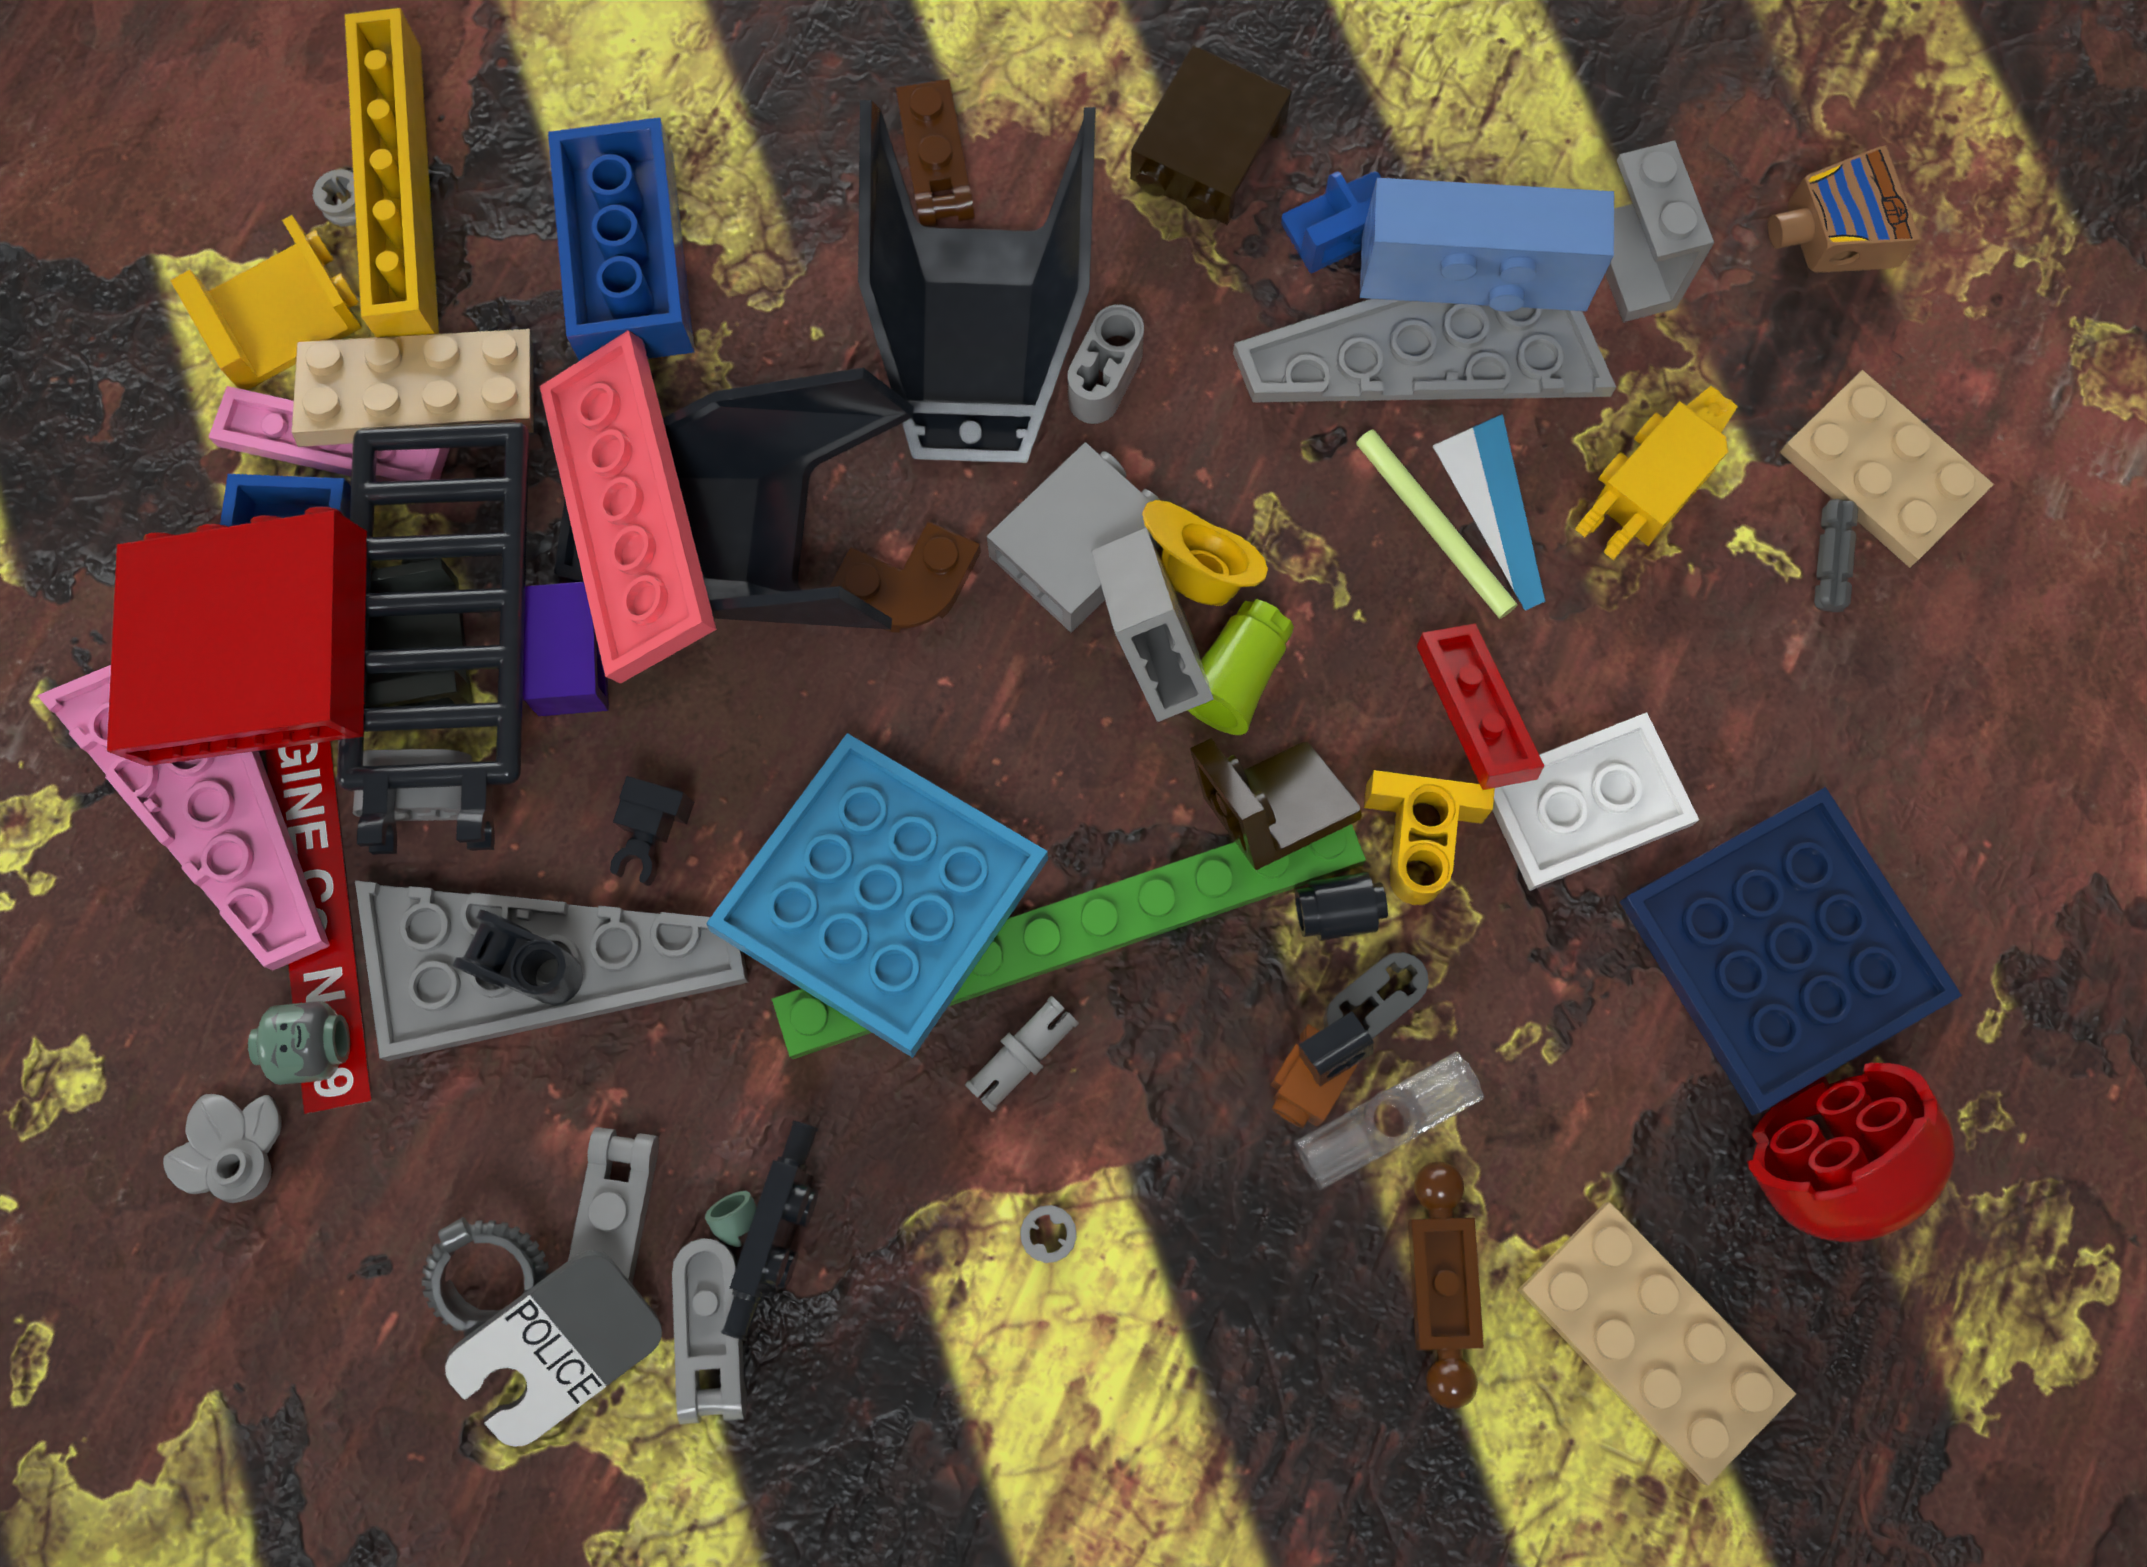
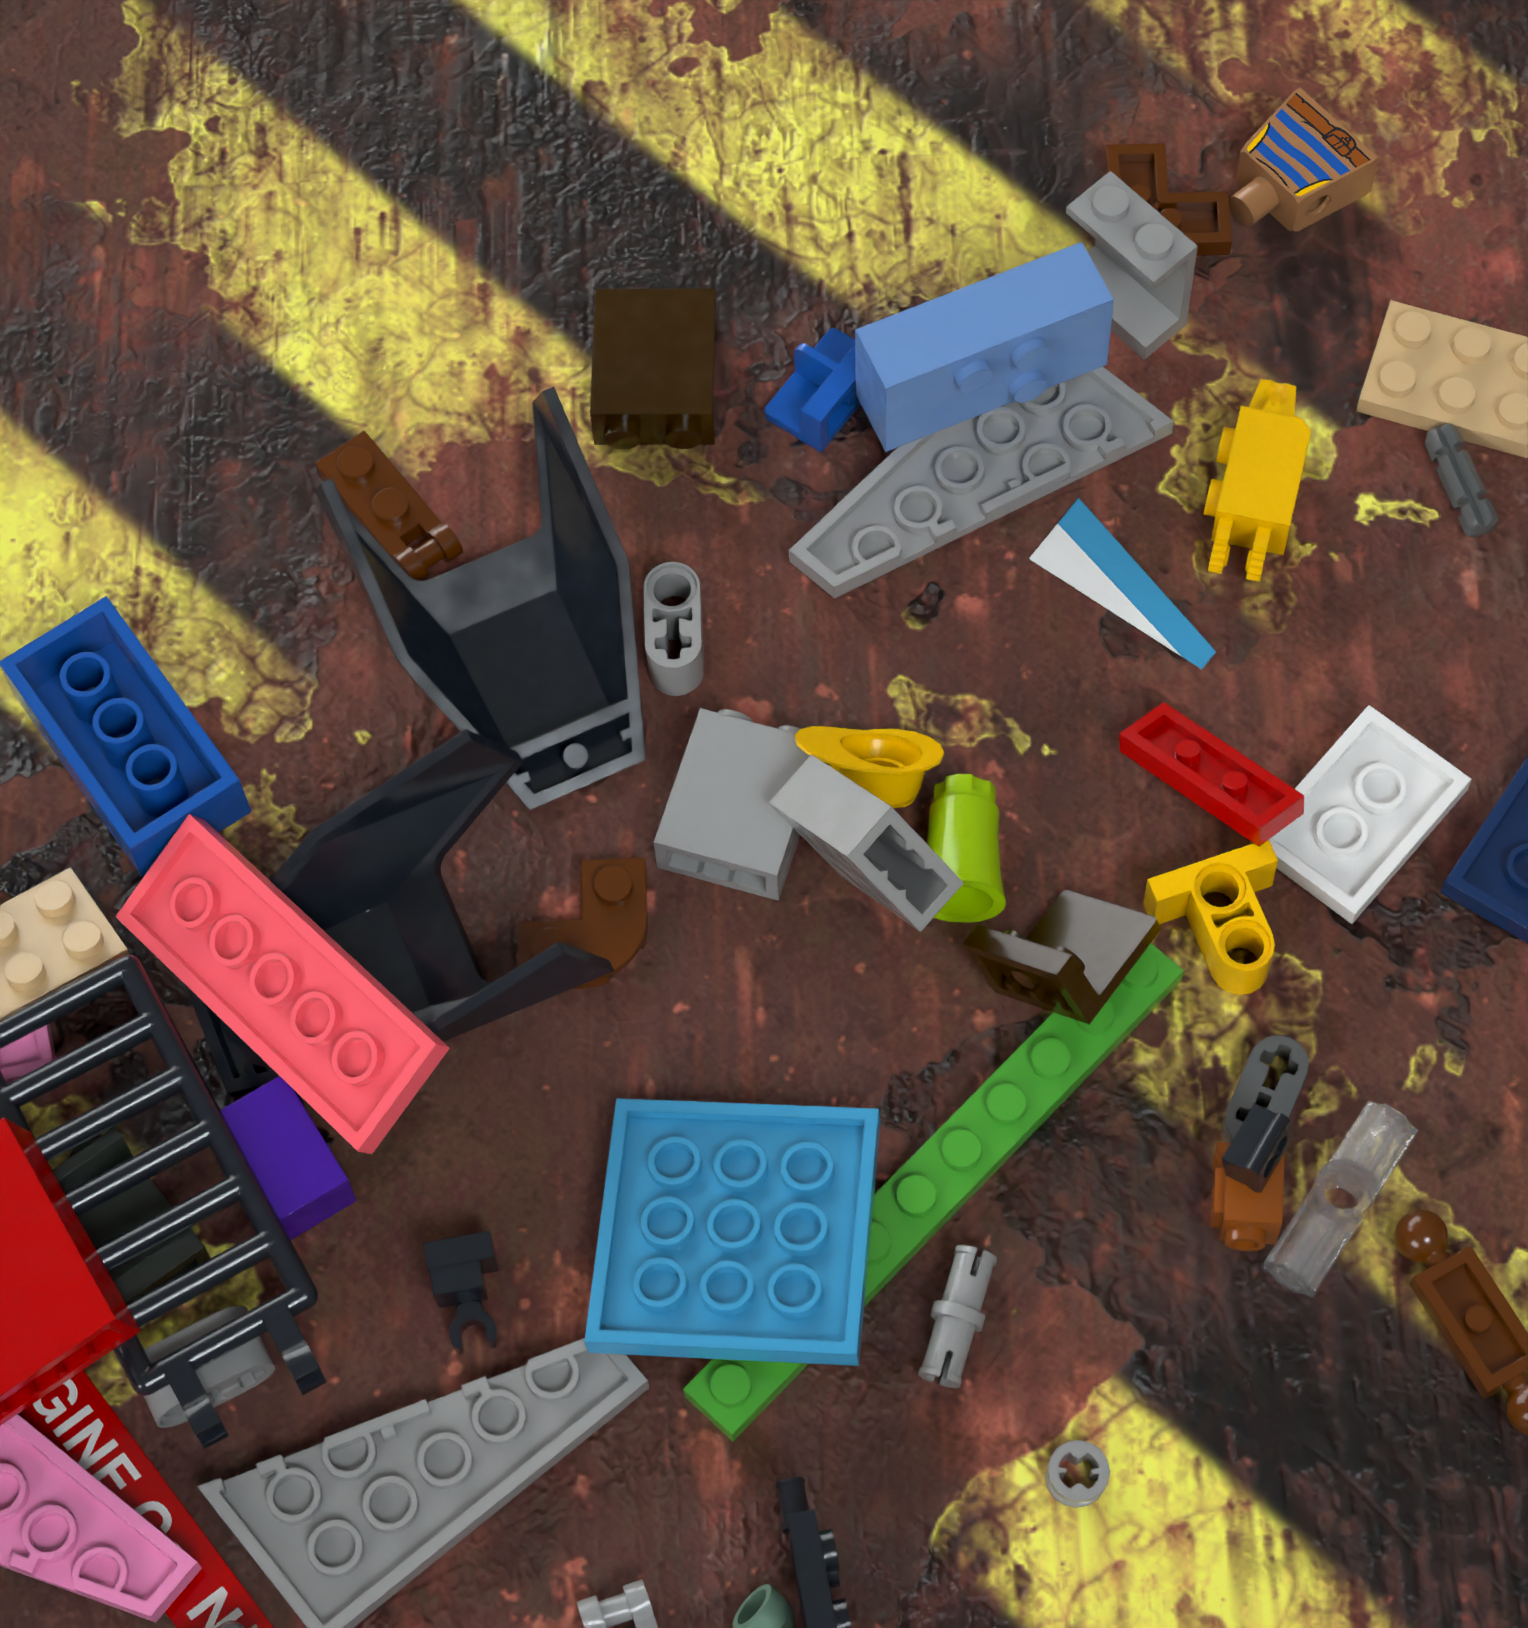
camera: 25 degrees left, 10 degrees down
black piece [452,909,583,1005] -> none
black brick [1295,872,1388,941] -> none
yellowish green bar [1356,429,1518,619] -> none
none -> reddish brown plate [1105,143,1232,256]

